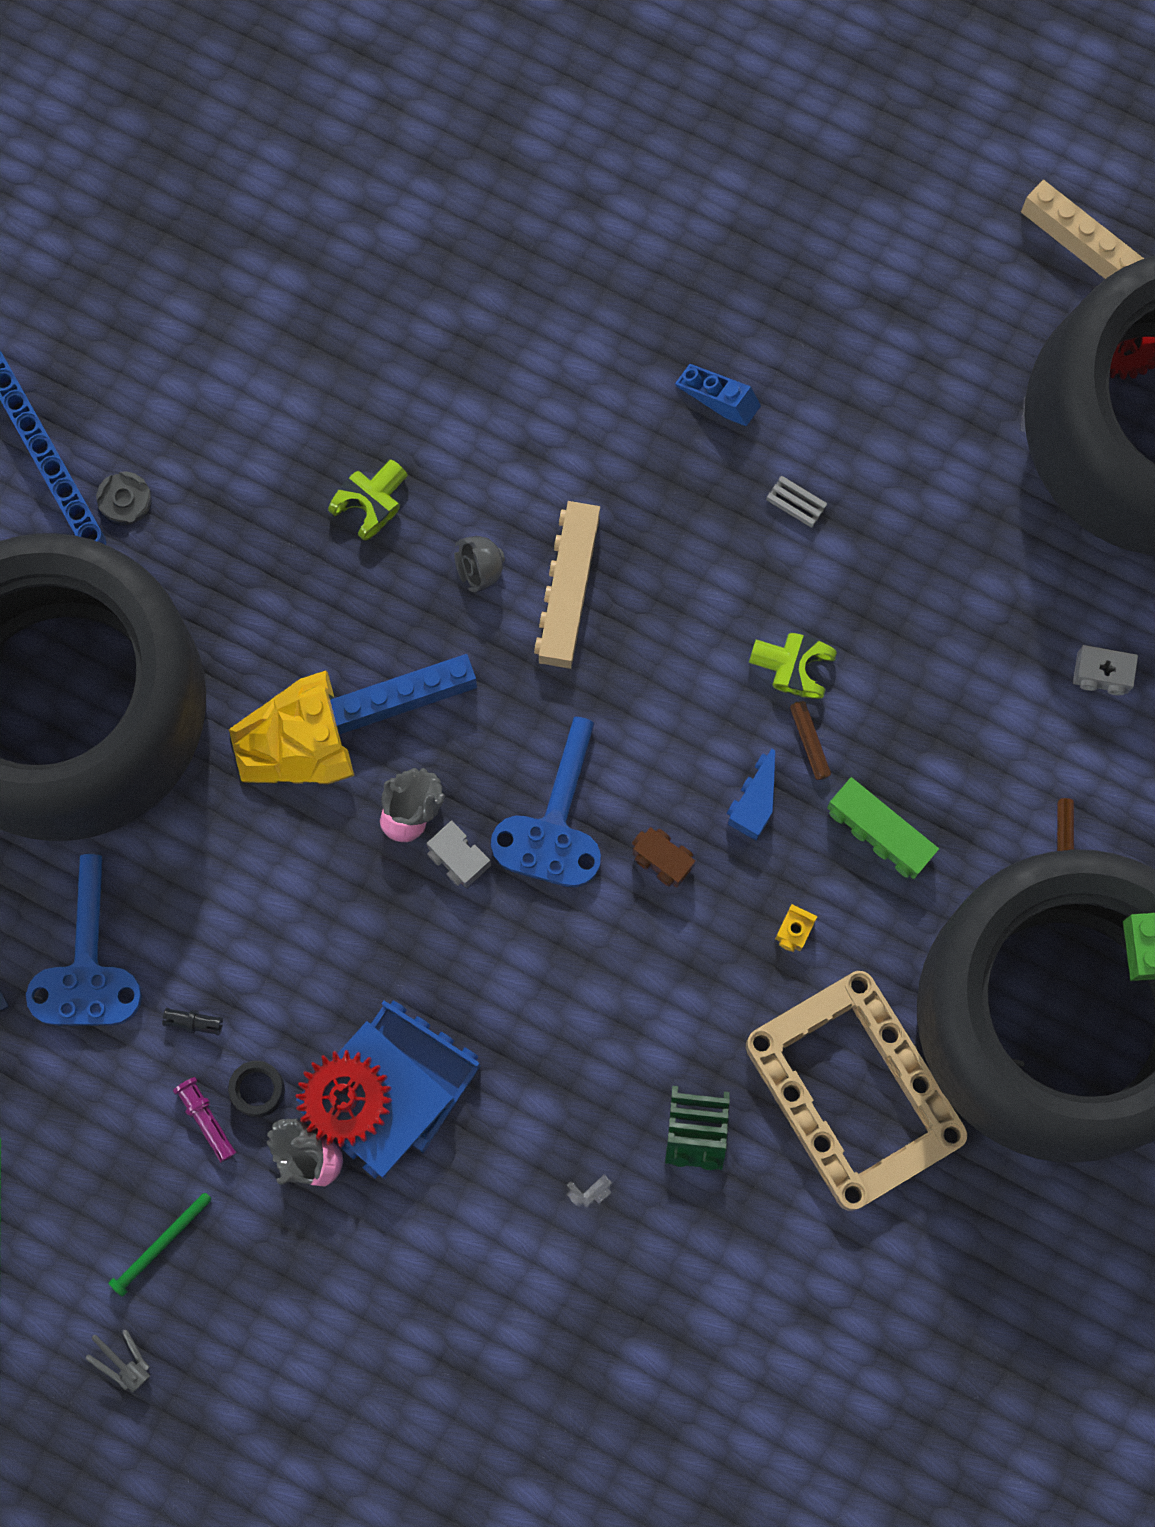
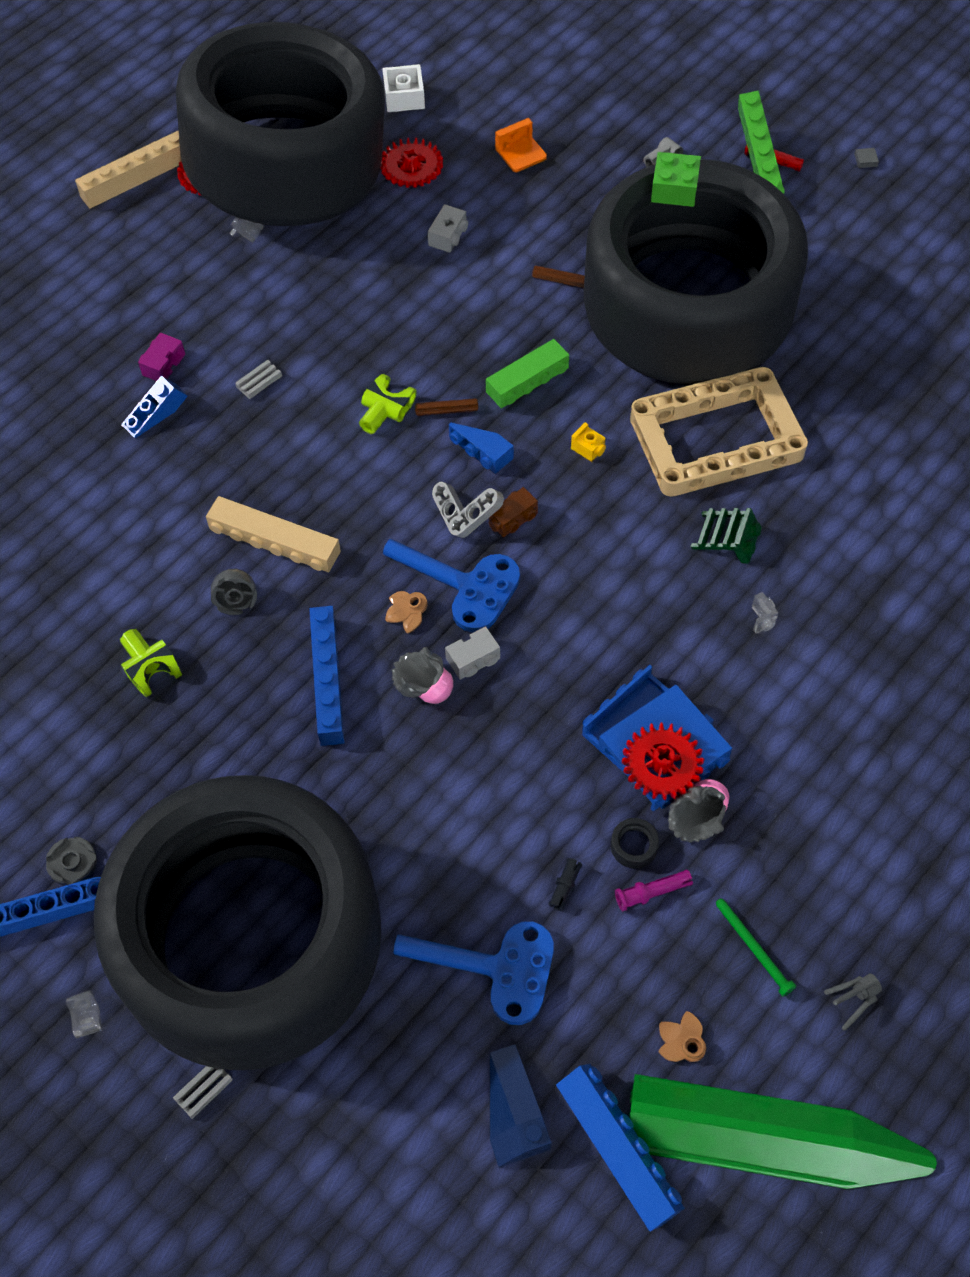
camera: 75 degrees left, 15 degrees down
yellow wedge [229,671,354,784] -> none
none -> magenta brick [138,333,185,381]
none -> medium nougat plate [385,591,428,634]
none -> light grey beam [432,482,504,538]
none -> medium nougat plate [659,1011,706,1062]

